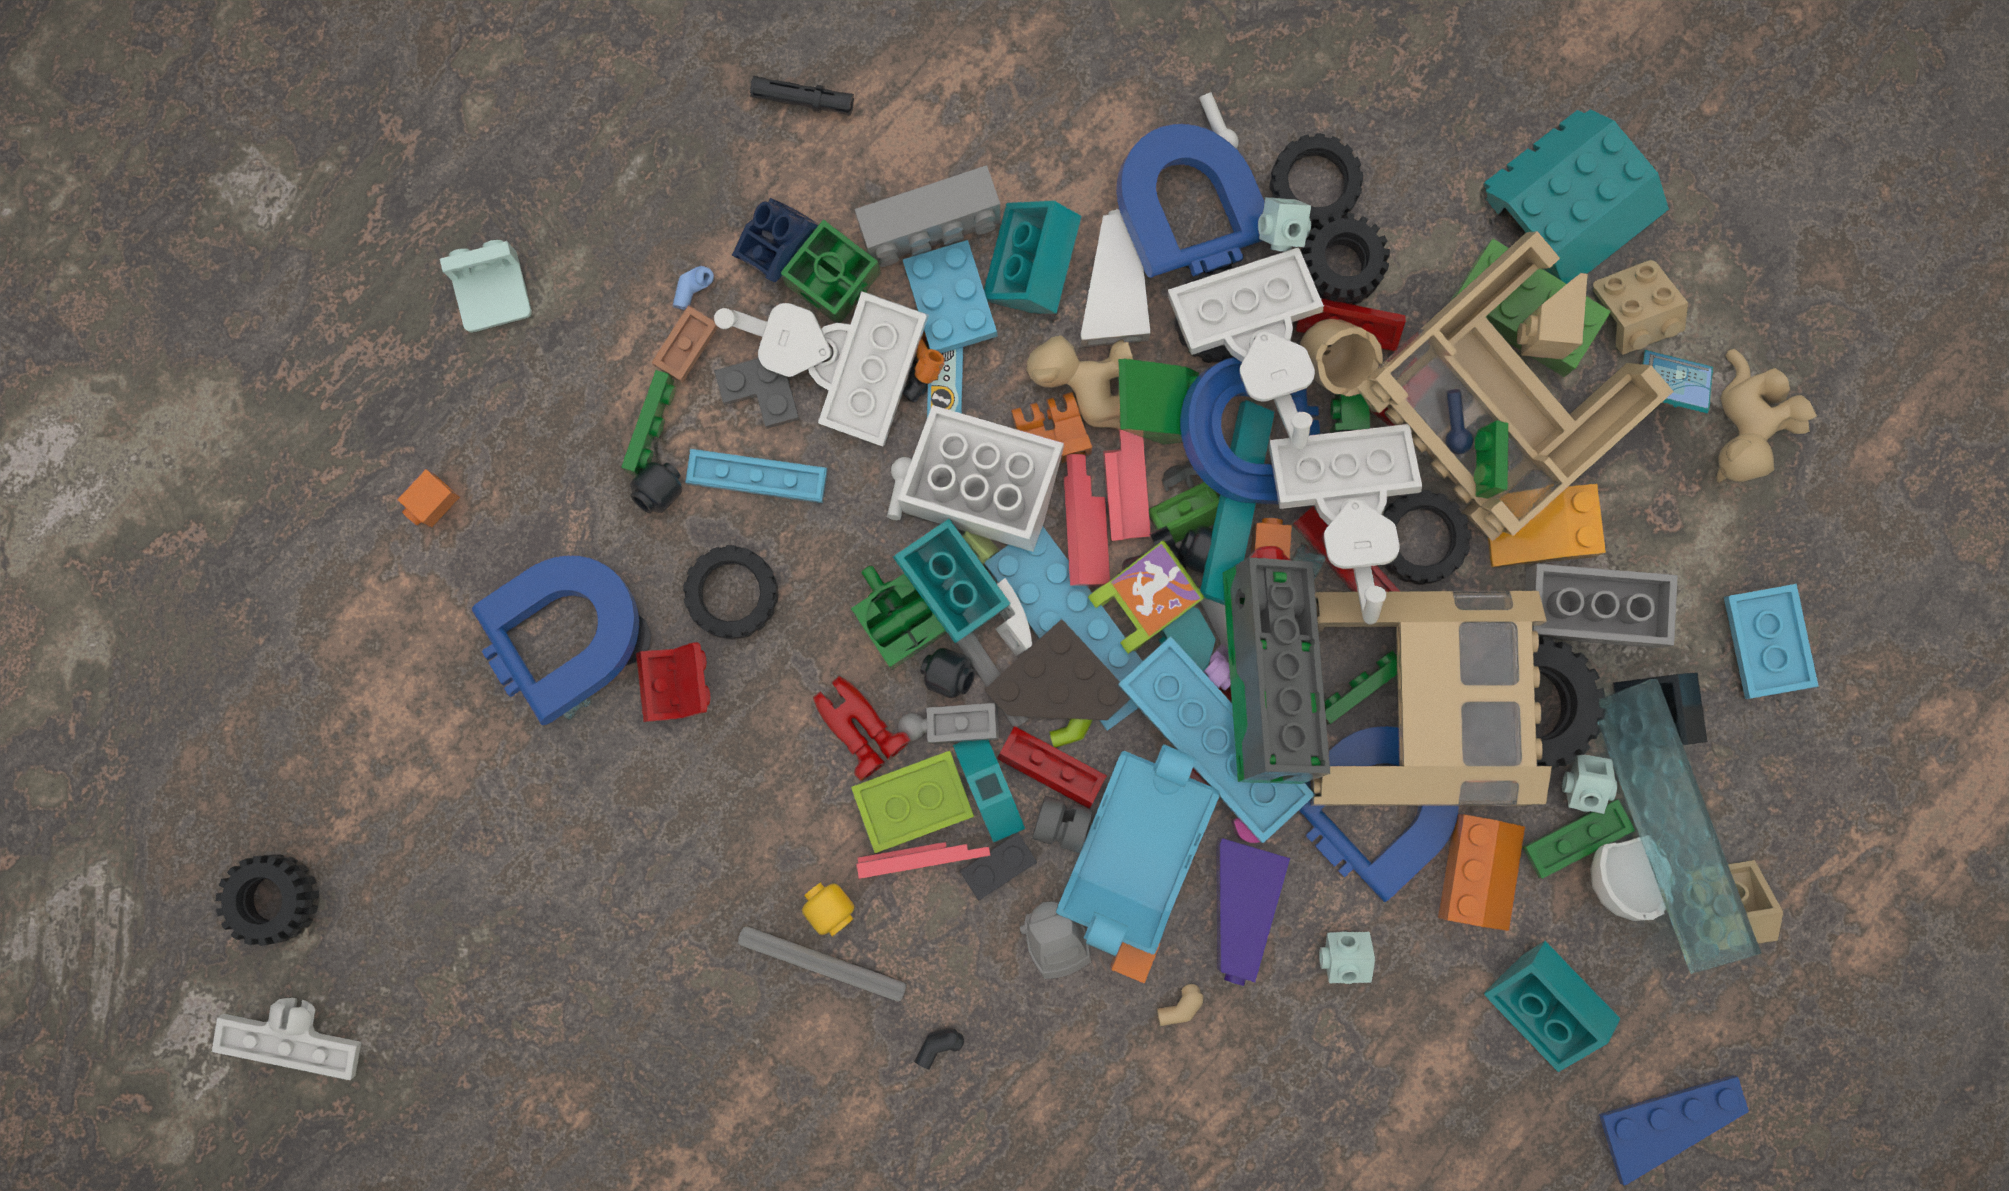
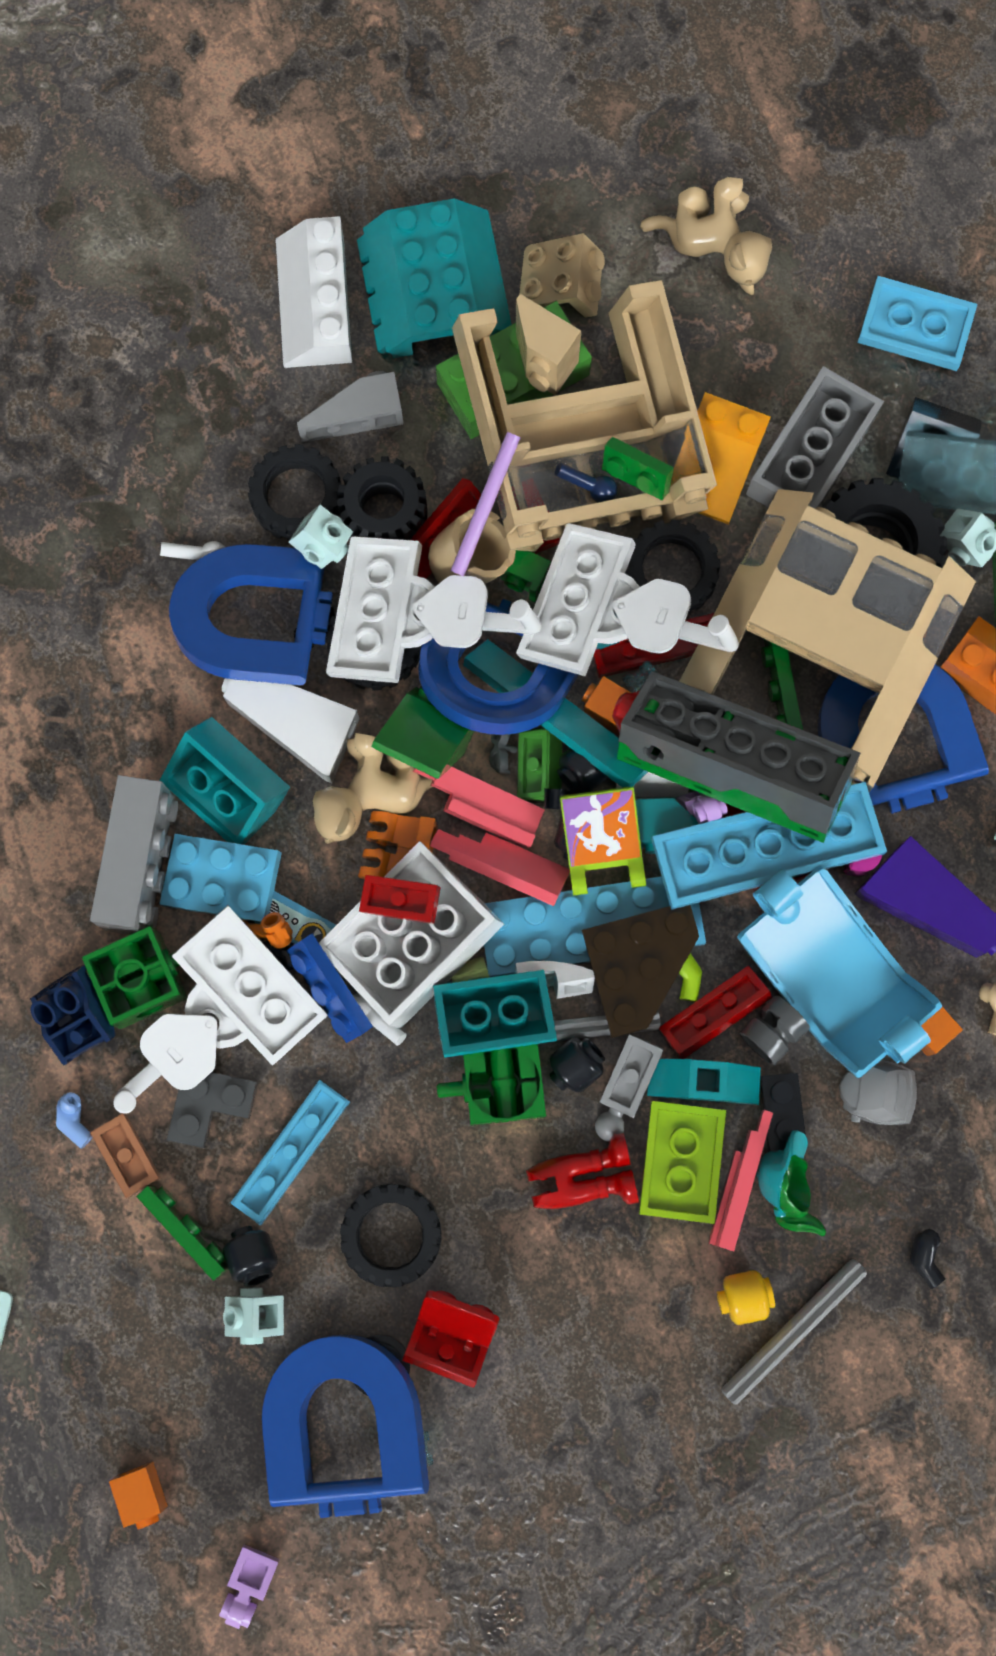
camera: 60 degrees left, 5 degrees down
piece [1642,350,1713,414] -> none
none -> lavender plate [219,1544,280,1629]
none -> light aqua brick [223,1287,284,1345]
none -> white slope [276,216,352,368]
none -> blue plate [286,933,373,1043]
none -> light grey slope [297,371,403,443]
none -> red plate [359,875,441,924]
none -> lavender bar [450,432,521,576]
none -> hair [757,1130,826,1236]

